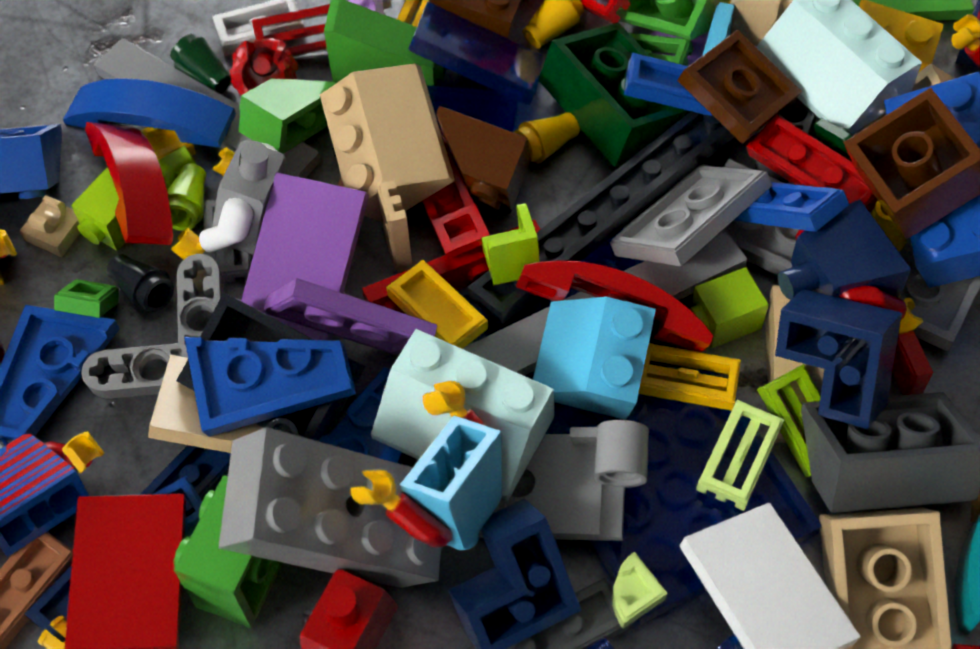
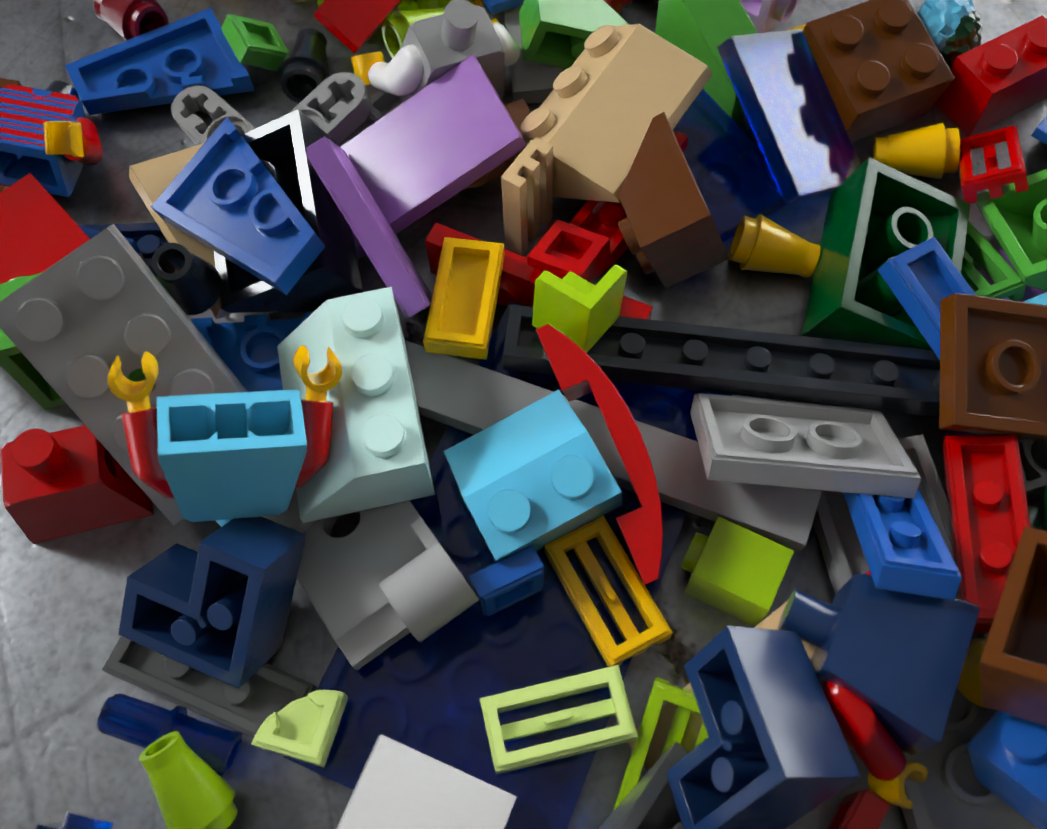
camera: 50 degrees right, 5 degrees up
none -> blue tile [469,545,544,616]

